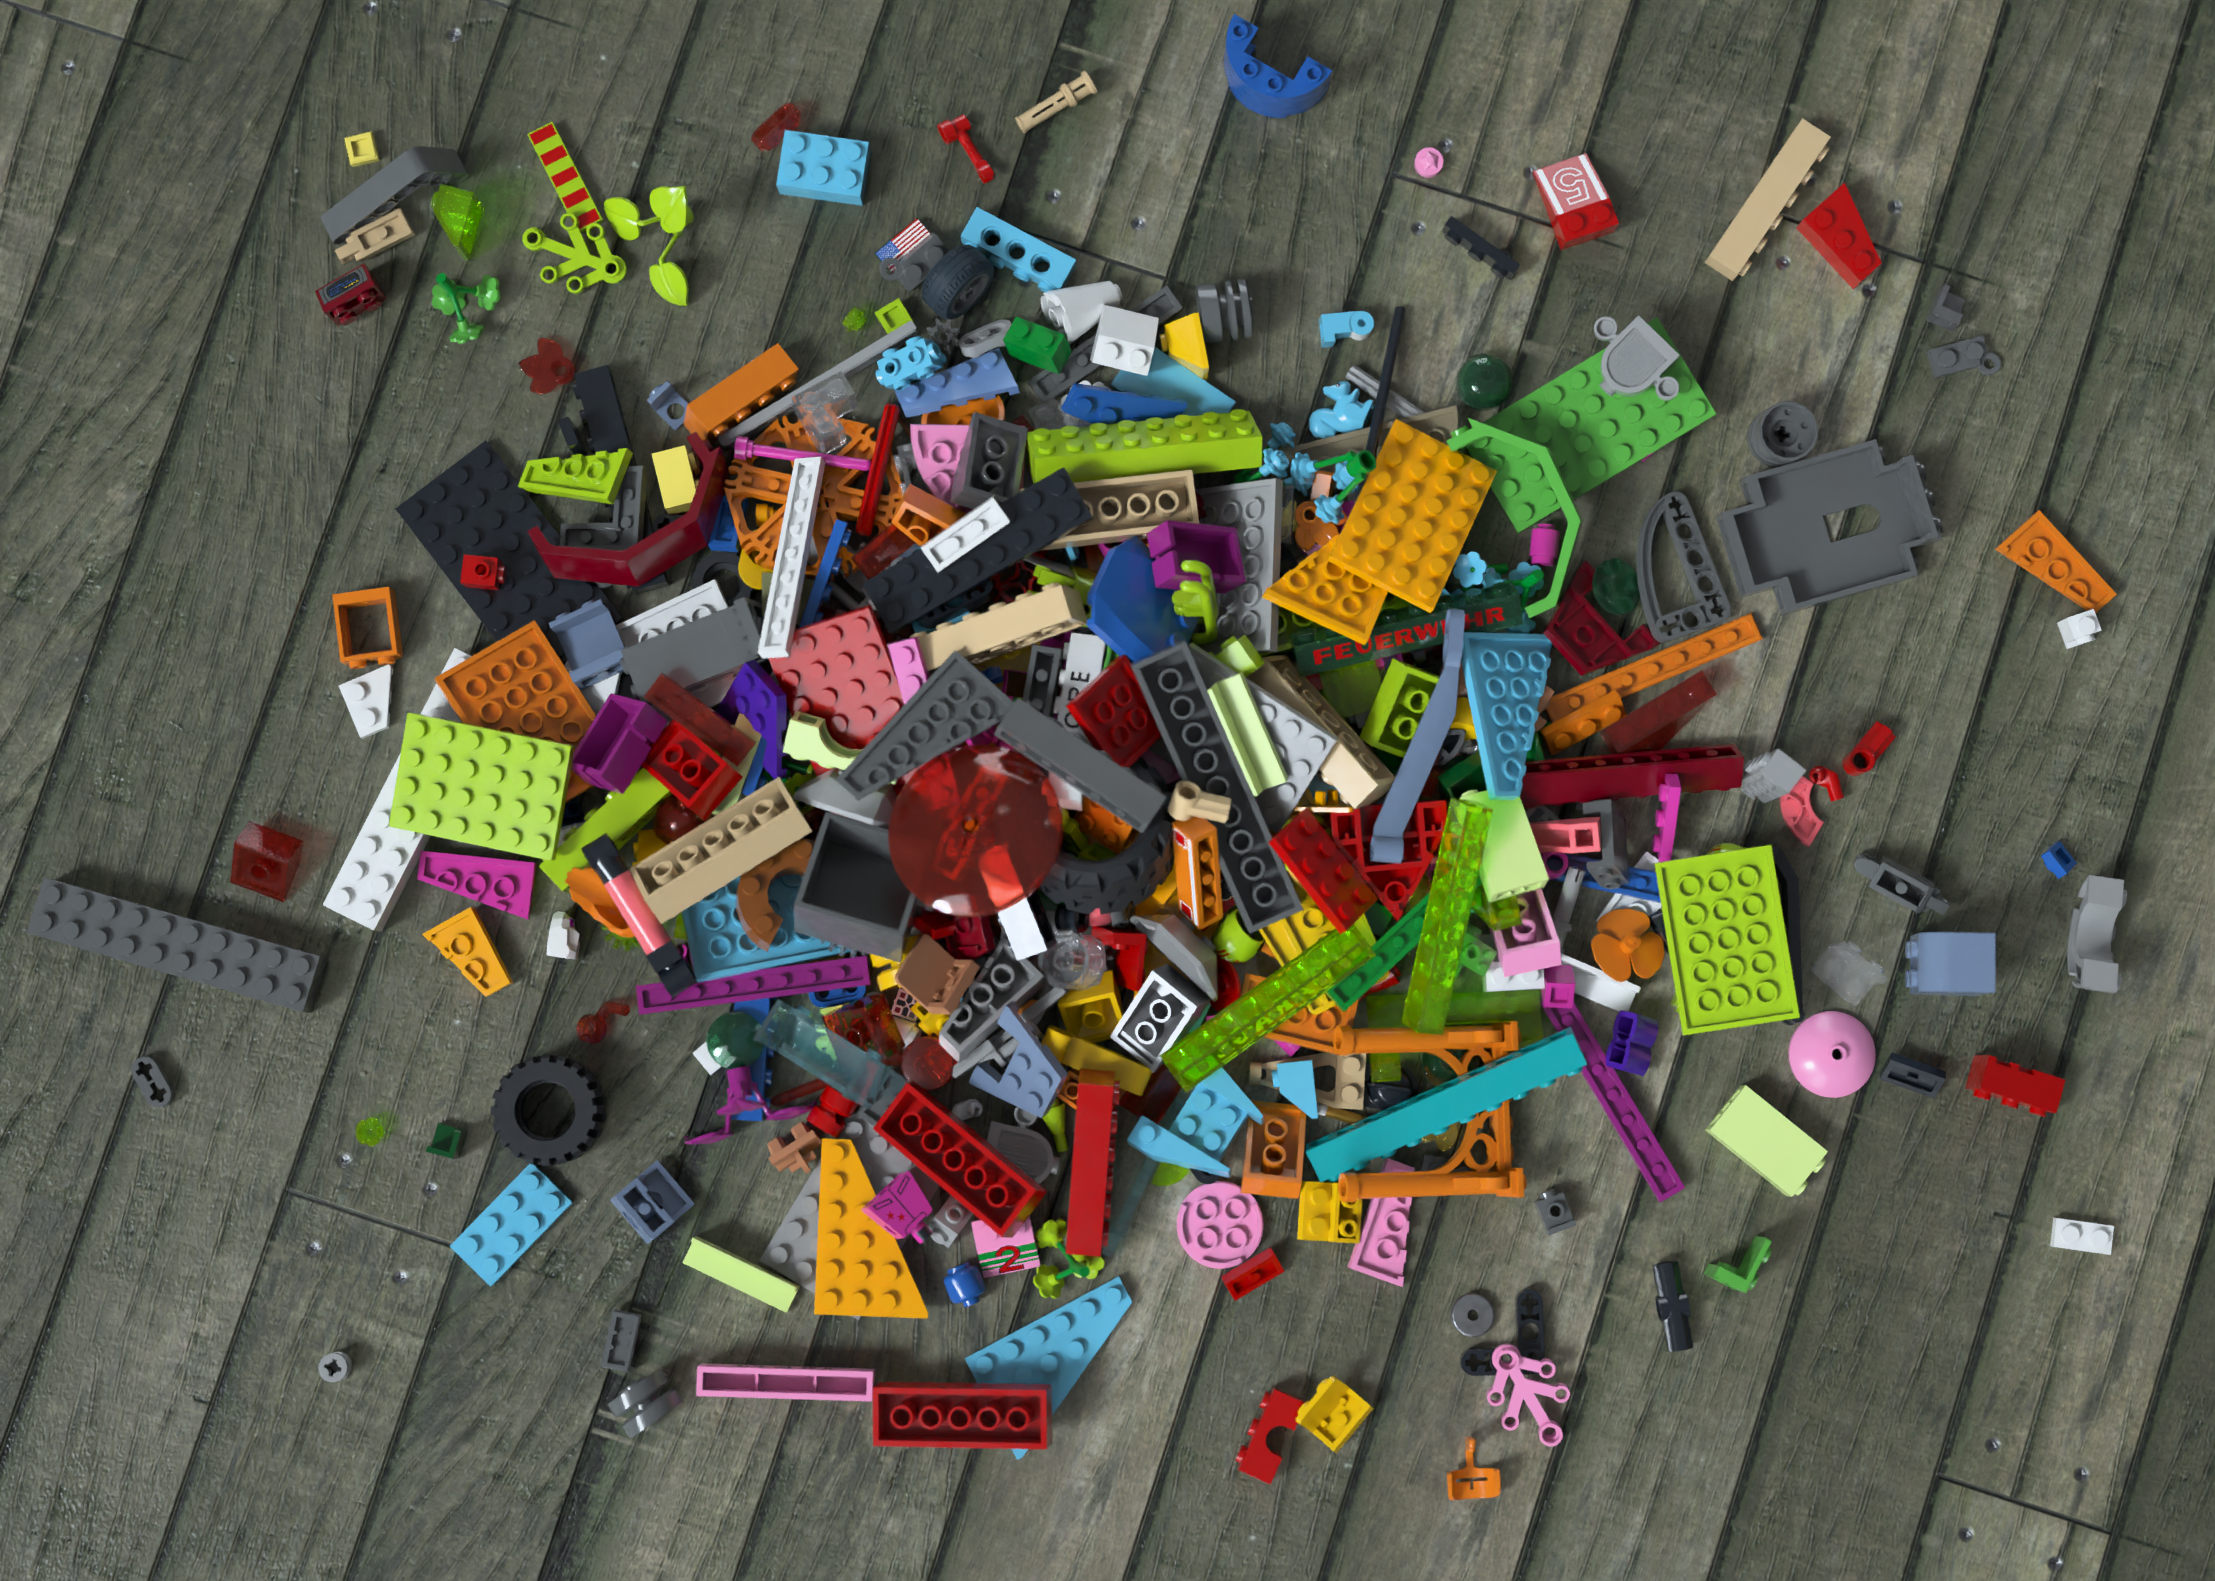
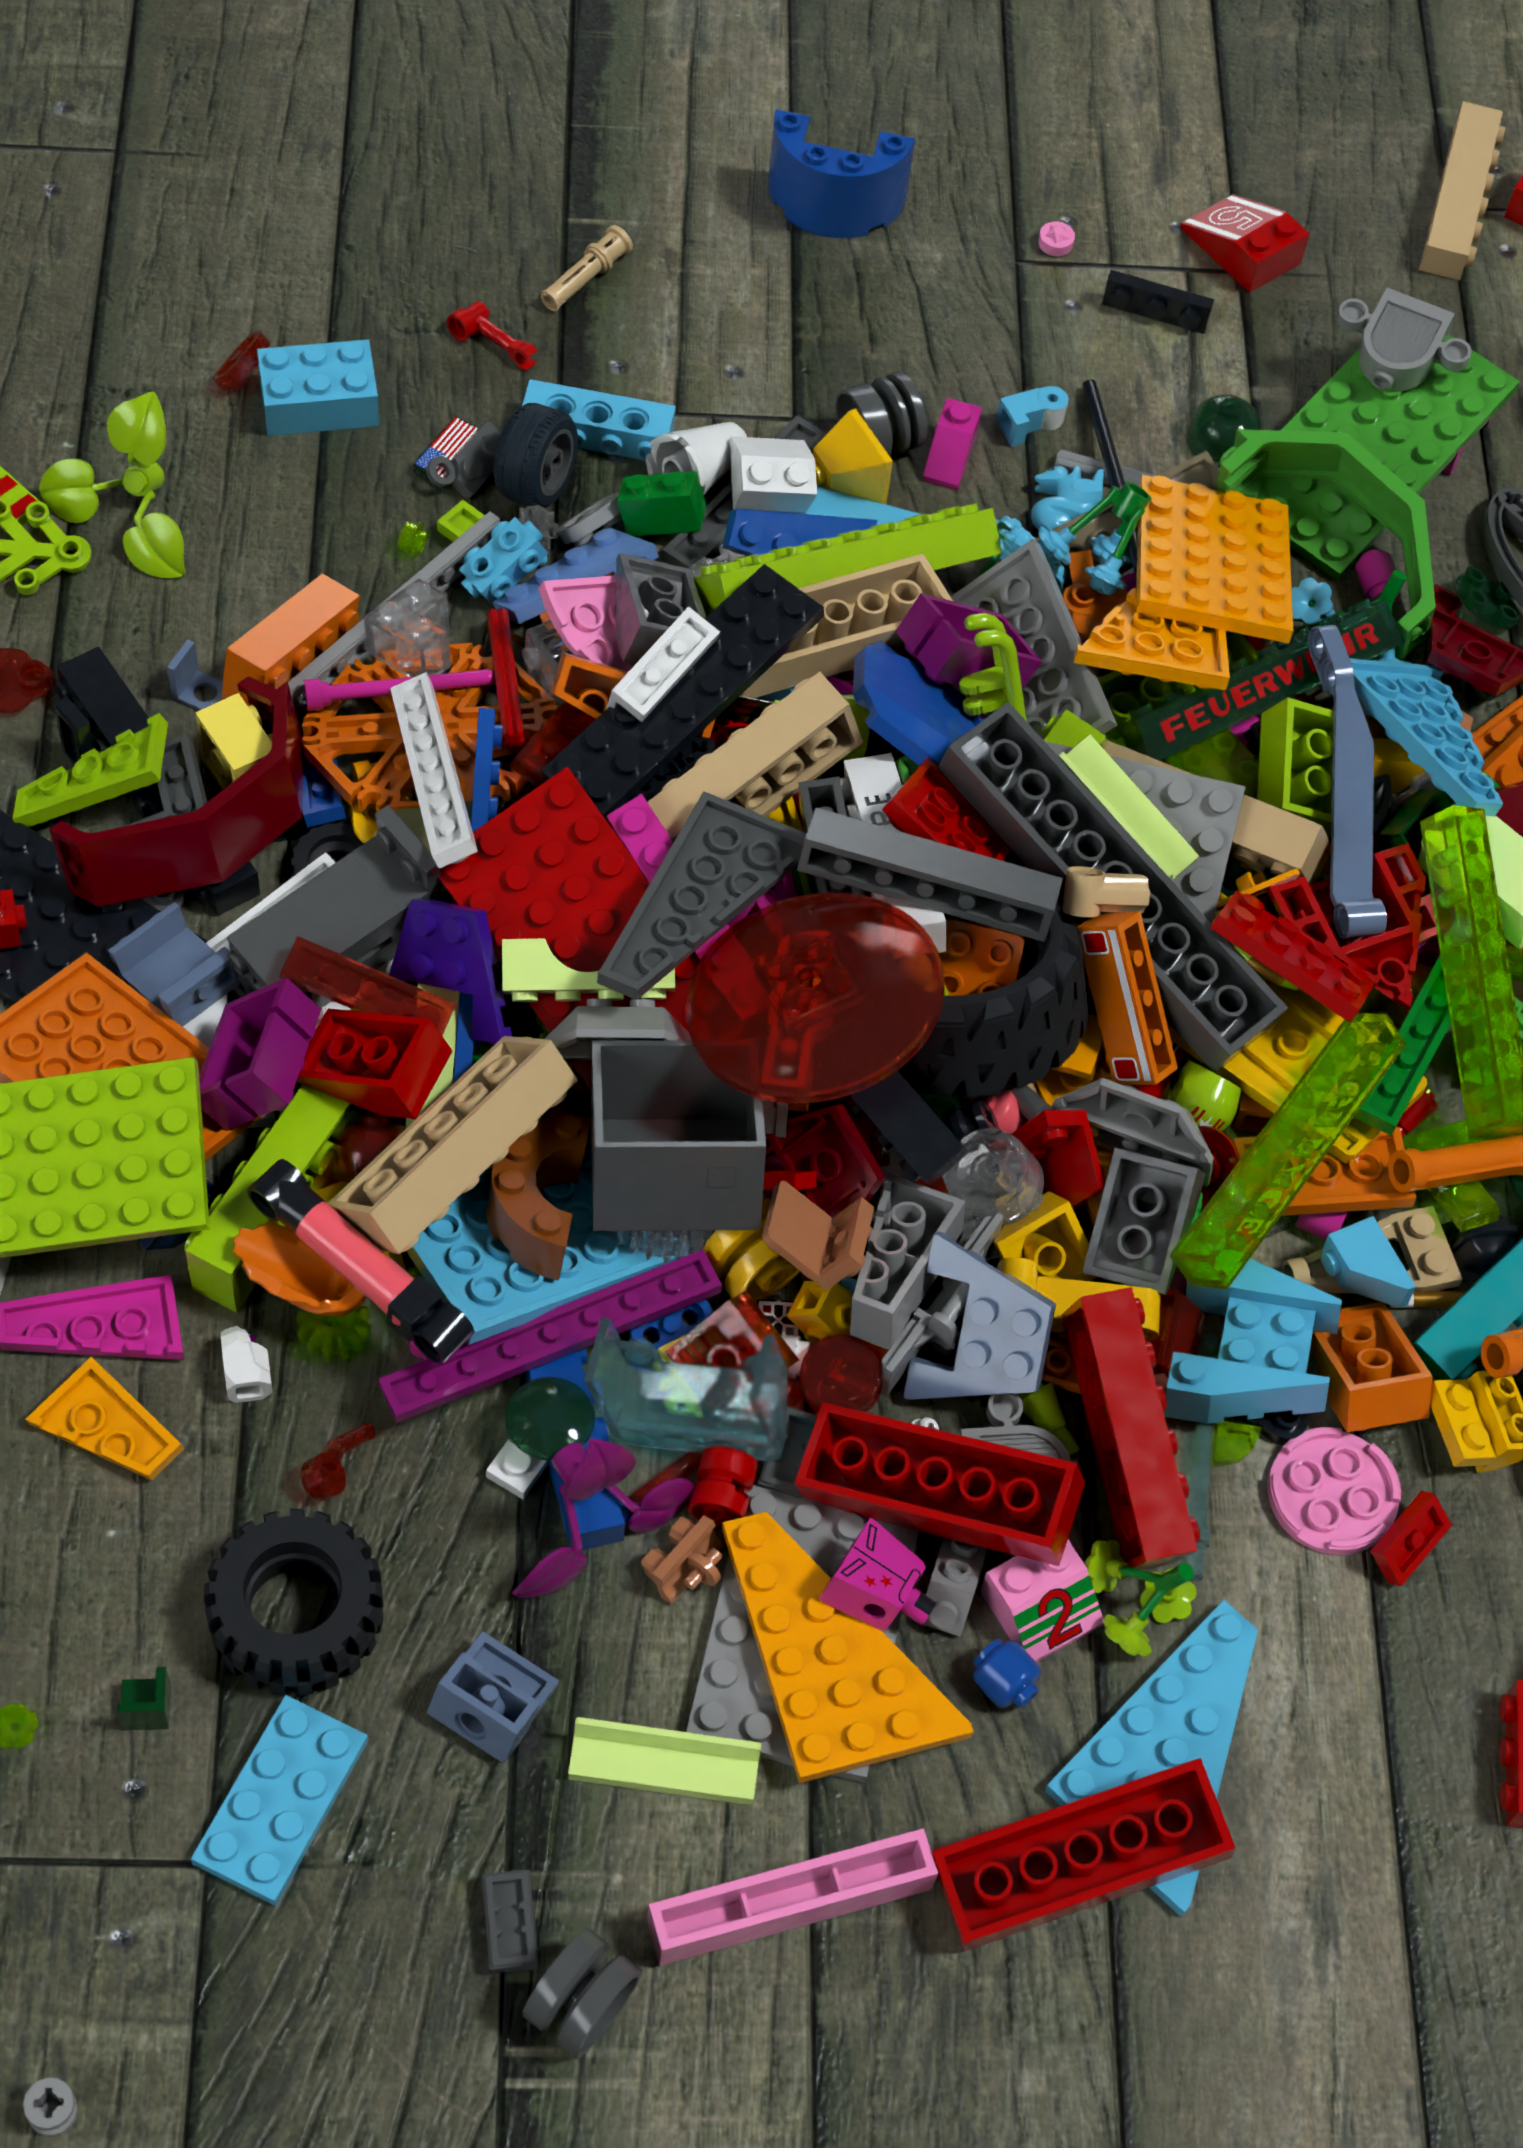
camera: 25 degrees left, 25 degrees down
none -> dark pink slope [922,398,982,491]

